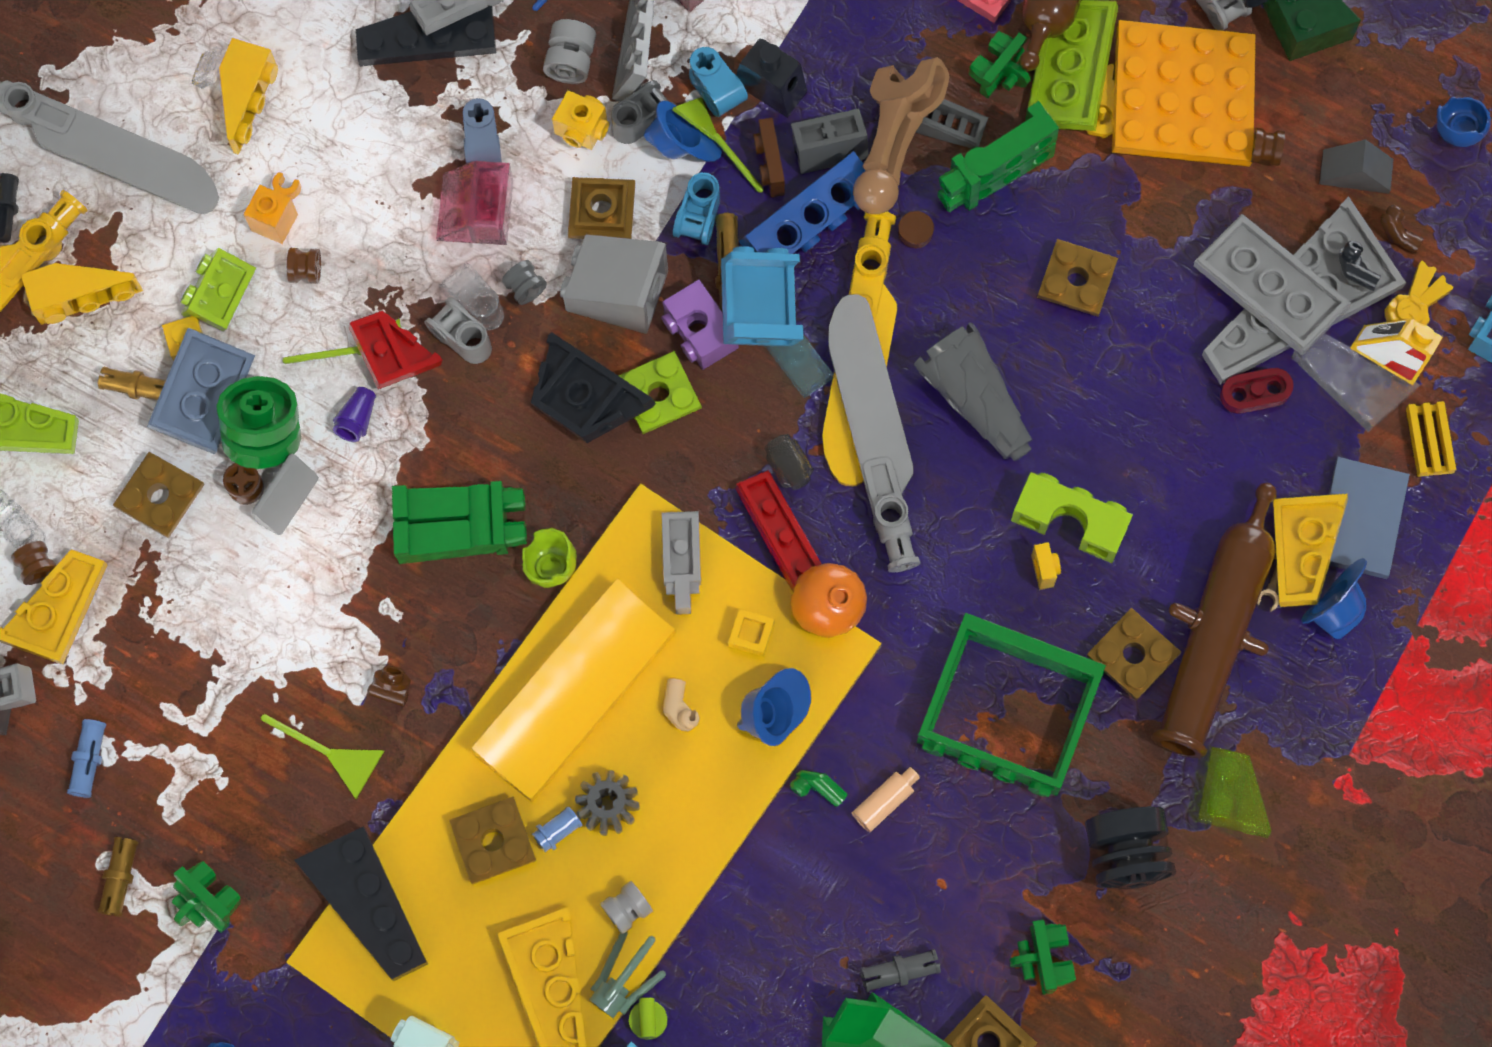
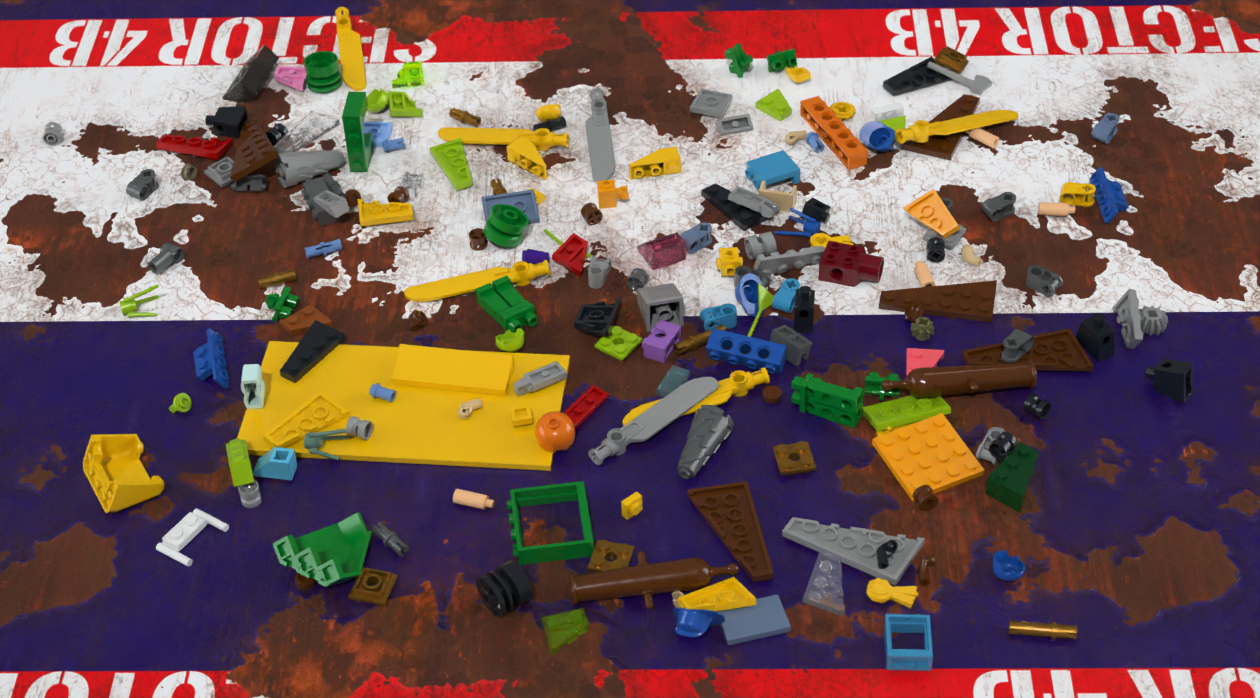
camera: 60 degrees right, 30 degrees down
pearl gold piece [113,452,205,538] -> none
lime bracket [180,247,256,331] -> none
light grey slope [252,453,319,535] -> none
lime piece [261,714,385,799] -> none
clear piece [439,262,504,330] -> none
pearl gold piece [449,796,536,885] -> none
pearl gold piece [568,177,636,239] -> none
dark grey gear [575,770,640,836] -> none
lime plate [629,998,668,1040] -> none
dark azure panel [721,246,803,346] -> none
blue piece [737,668,811,746] -> none
reddish brown plate [753,117,785,197] -> none
clear smoke brick [764,434,814,490] -> none
green arm [790,770,848,807] -> none
medium nougat piece [853,57,949,214] -> none
dark grey slope [916,99,988,149] -> none
green hips [1009,920,1076,995] -> none
lime arch [1011,472,1133,563] -> none
light grey tile [1194,214,1351,356] -> none
dark red plate [1220,368,1294,414] -> none
dark grey slope [1319,139,1394,194] -> none
slope [1350,318,1443,385] -> none
yellow tile [1406,401,1456,477] -> none
none -> dark orange wing [280,304,333,336]
none -> yellow piece [404,260,550,302]
none -> reddish brown wing [687,481,774,582]

